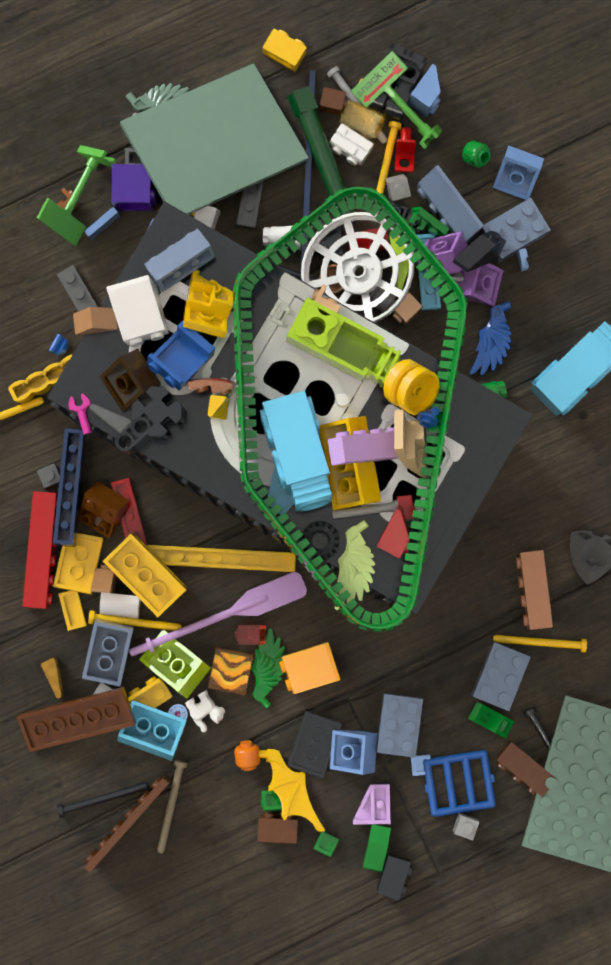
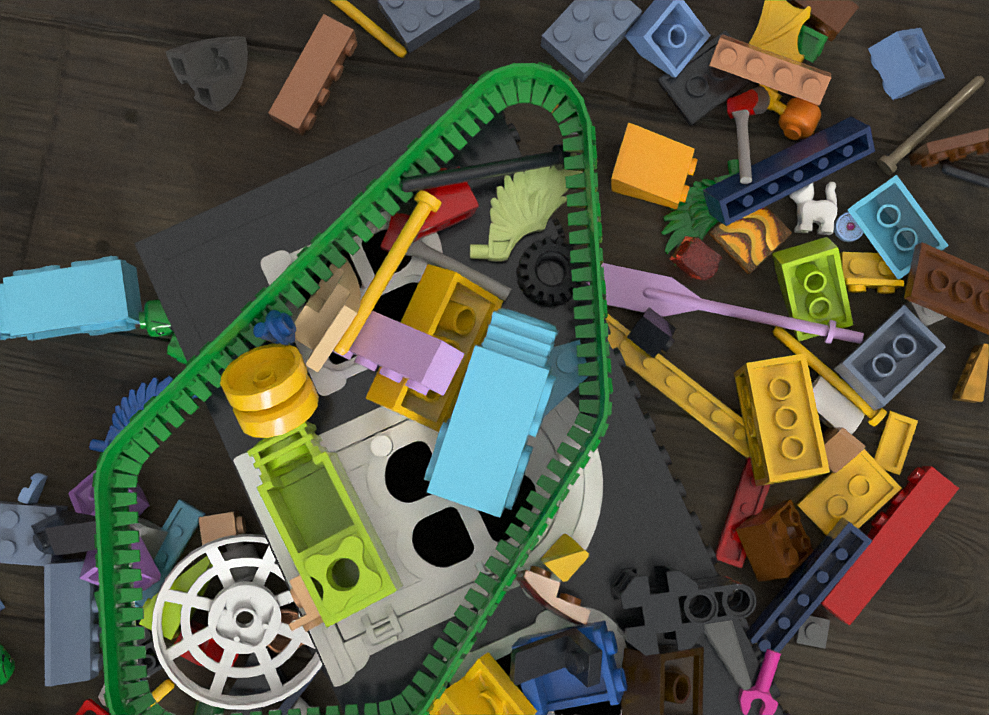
camera: 145 degrees left, 0 degrees up
none -> green head [139,299,174,337]
none -> yellow bar [334,190,442,356]
none -> black bar [399,144,571,193]
none -> black bracket [510,627,603,688]
none -> black brick [627,307,677,358]
none -> dark blue brick [703,117,875,226]
none -> nougat brick [709,34,831,105]
none -> piece [727,86,770,184]
none -> medium blue slope [868,28,945,100]

